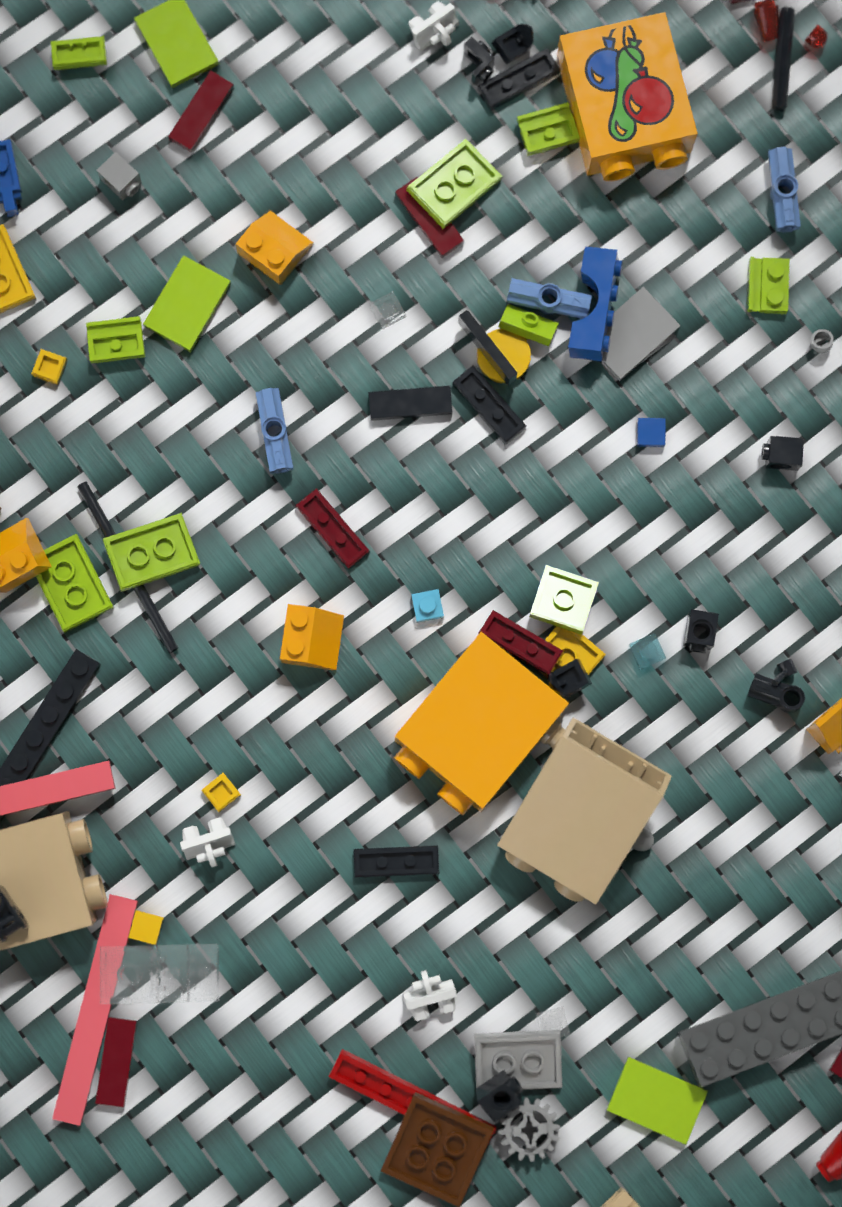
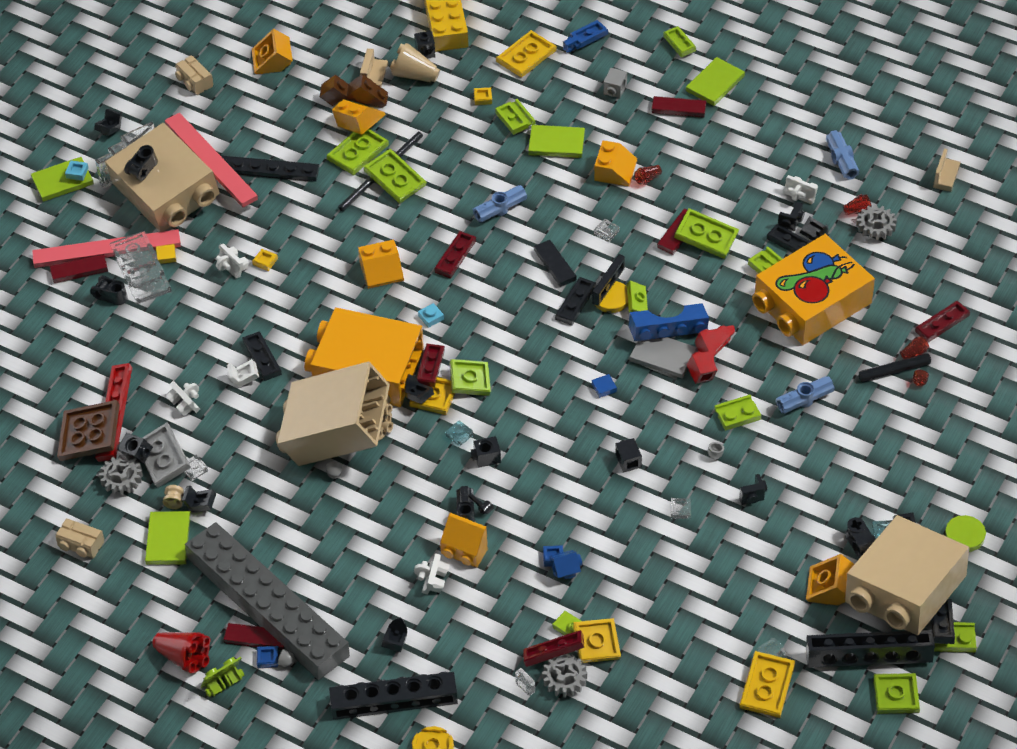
camera: 70 degrees right, 30 degrees down
medium blue piece [507,278,592,319] -> none
none -> black piece [90,275,128,305]
none -> tan wheel [163,485,184,509]
none -> black bracket [182,486,216,513]
none -> white bracket [227,359,259,387]
none -> clear red cone [634,165,662,185]
none -> red arch [687,325,735,384]

